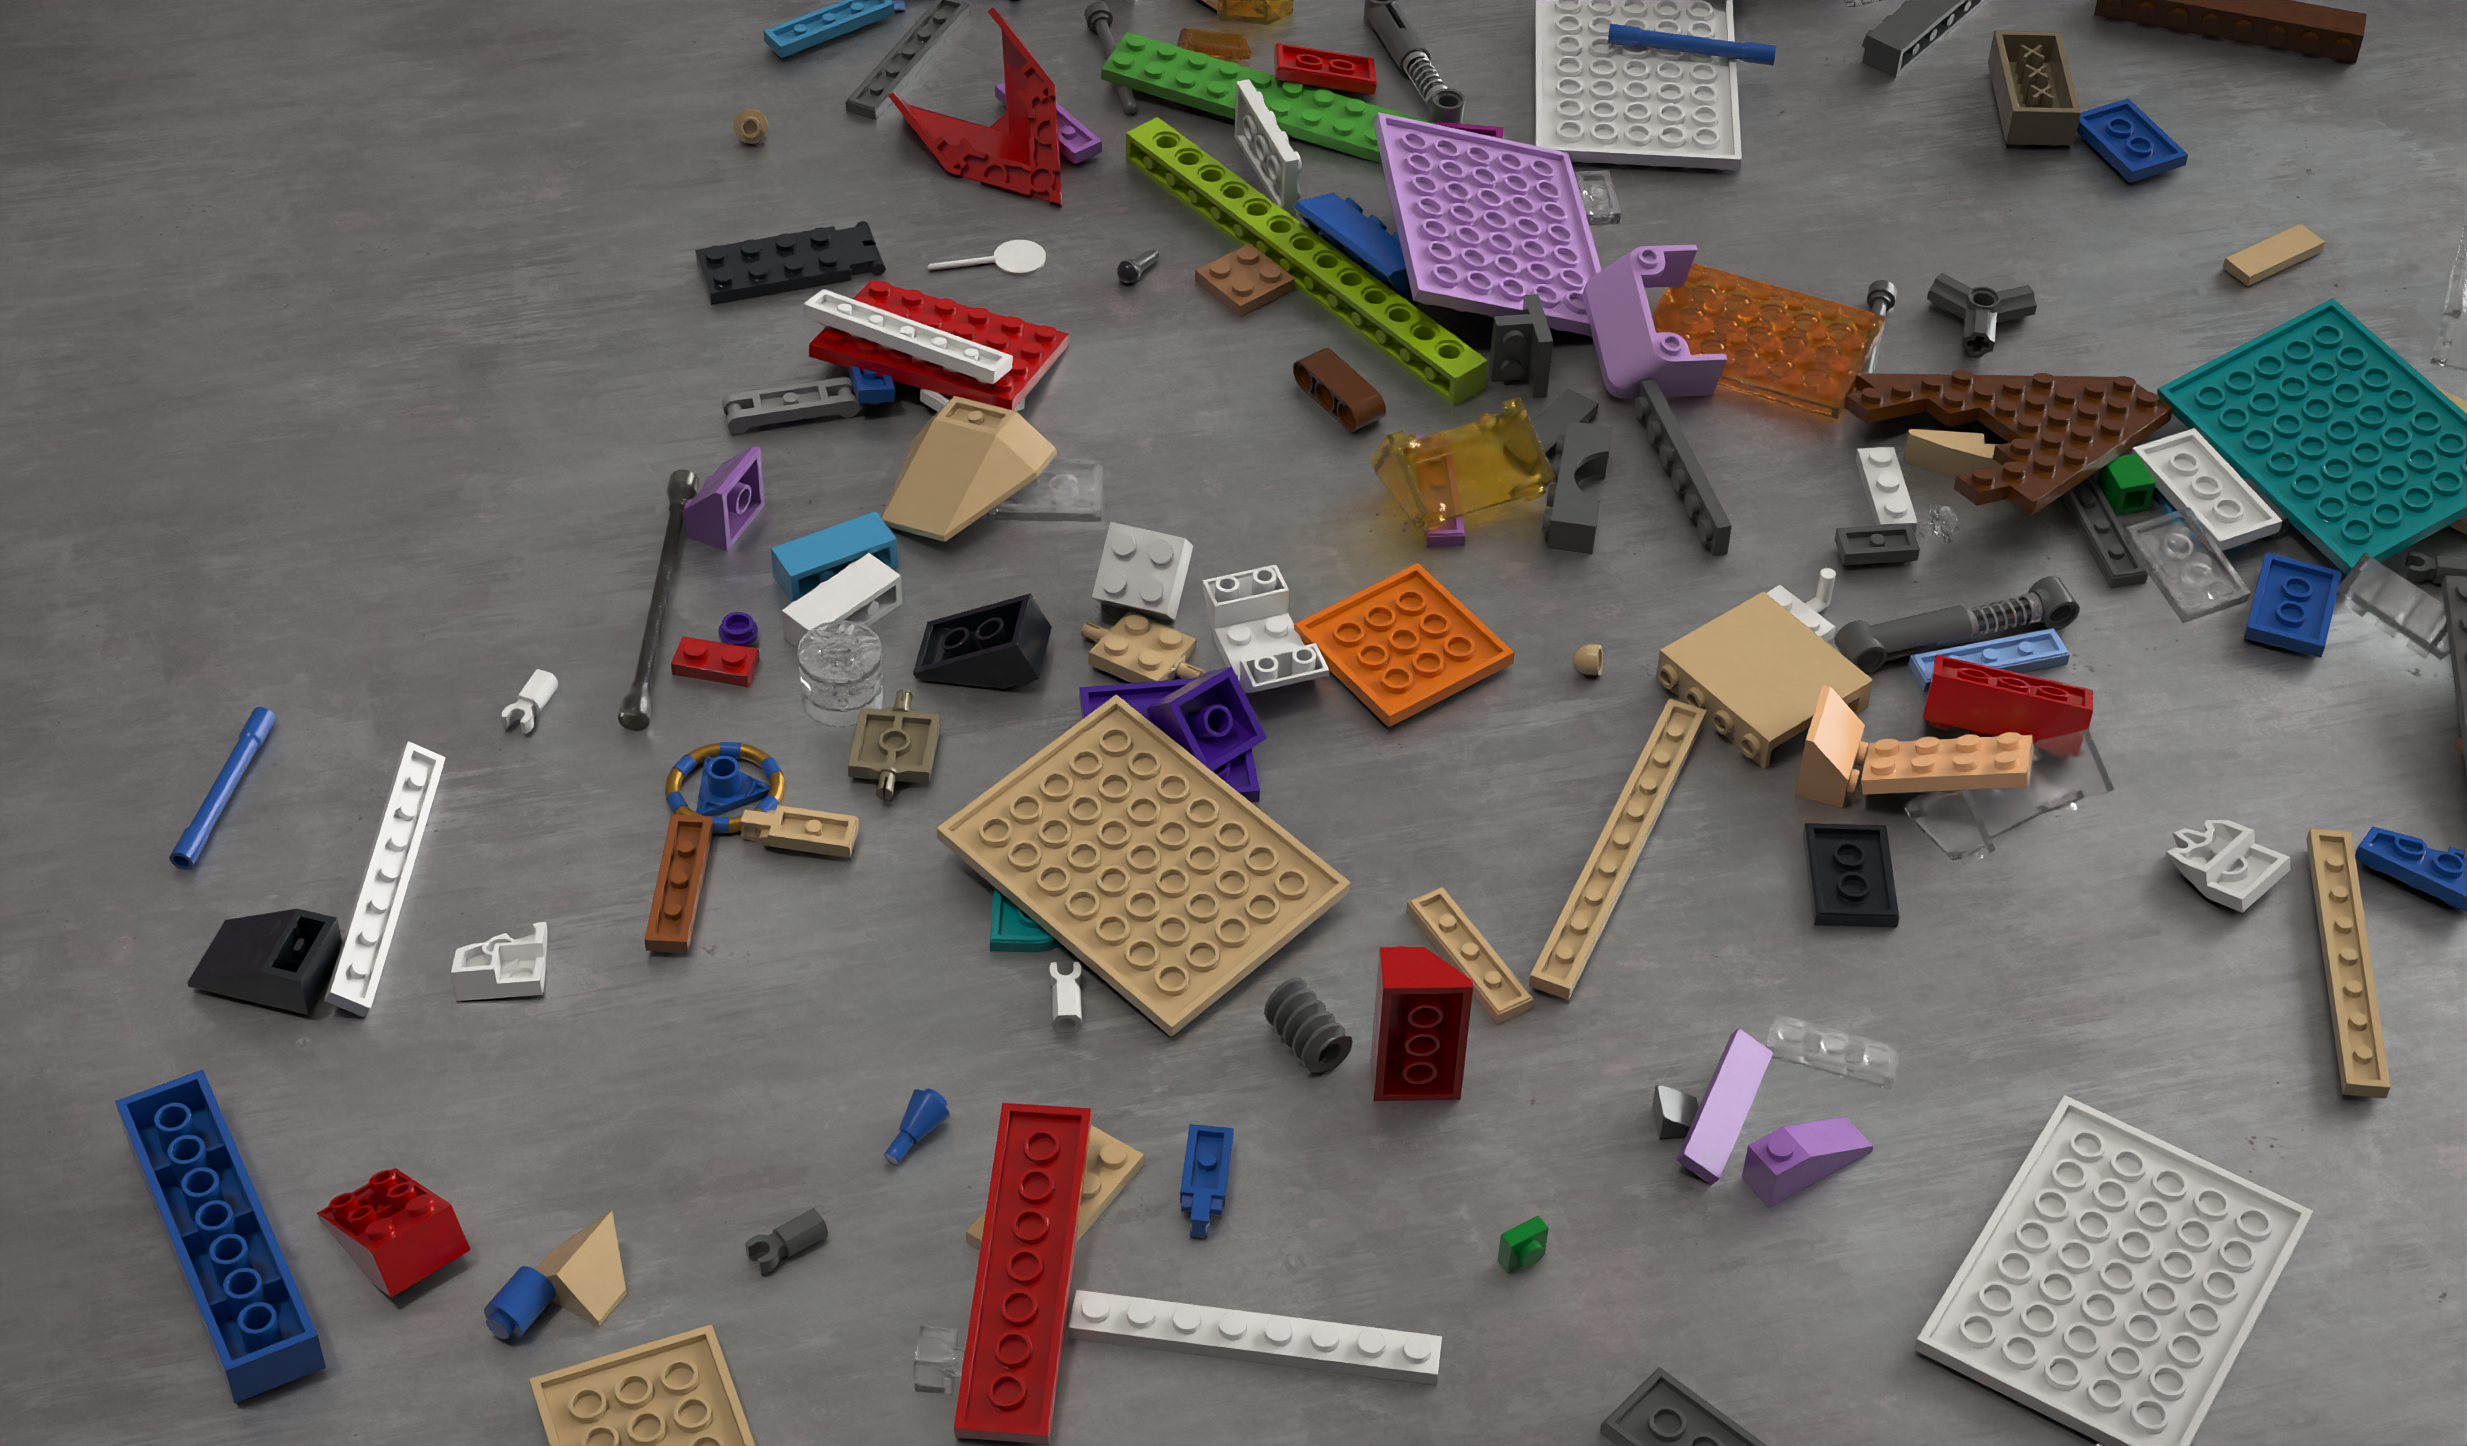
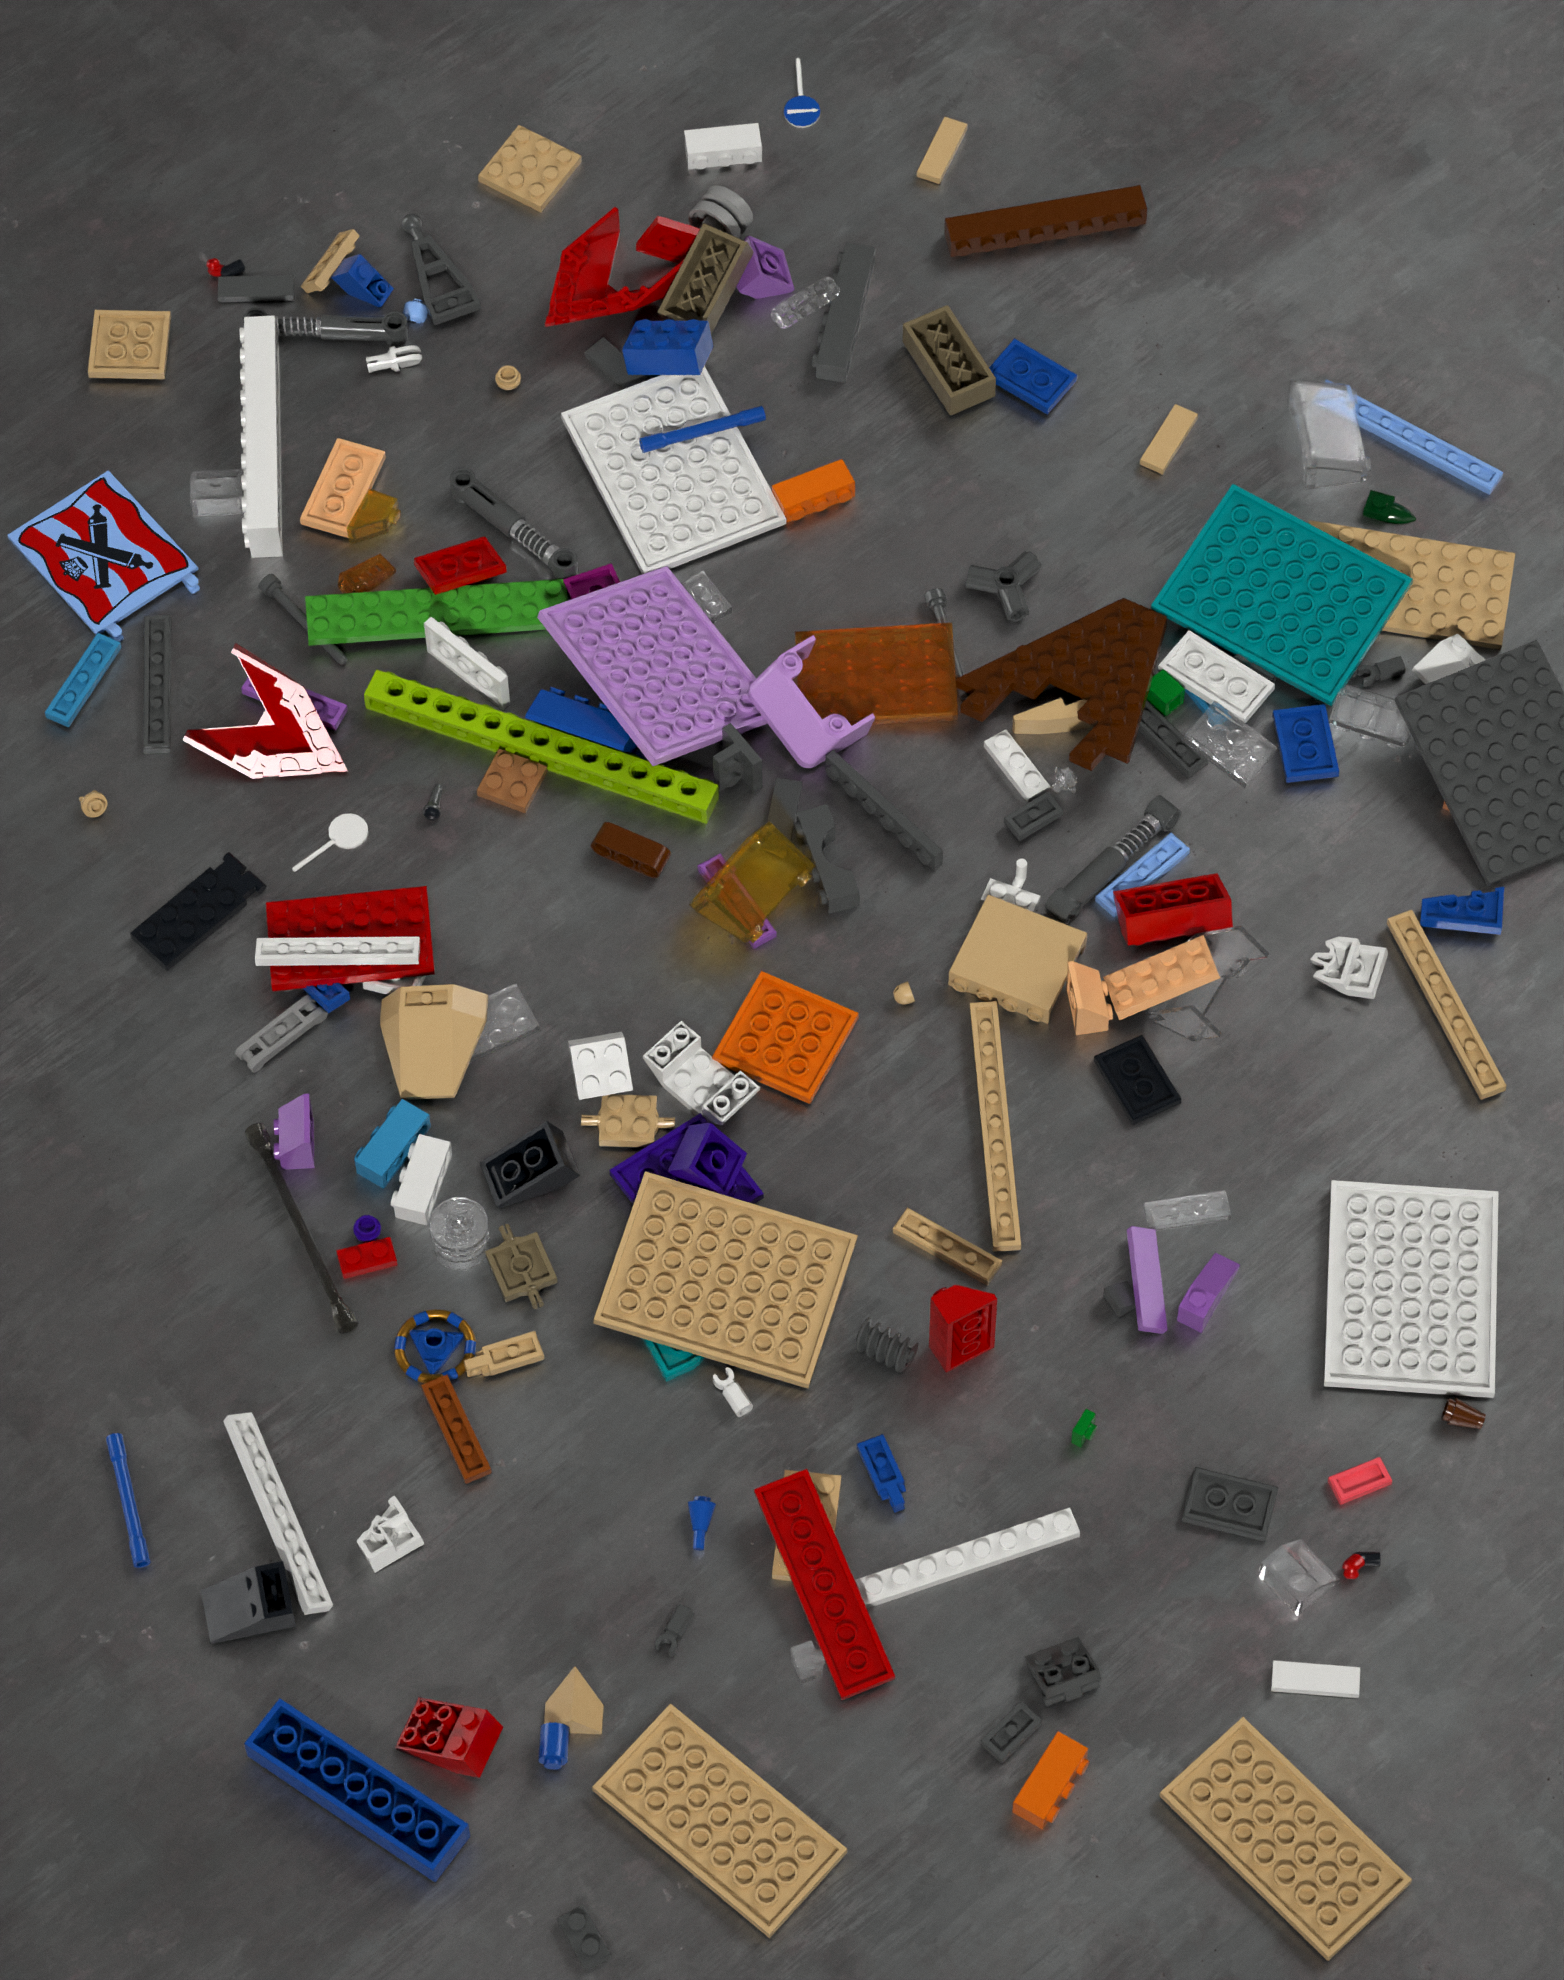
camera: 25 degrees left, 15 degrees up
white bar [502,669,558,734] -> none
none -> orange brick [772,459,855,523]

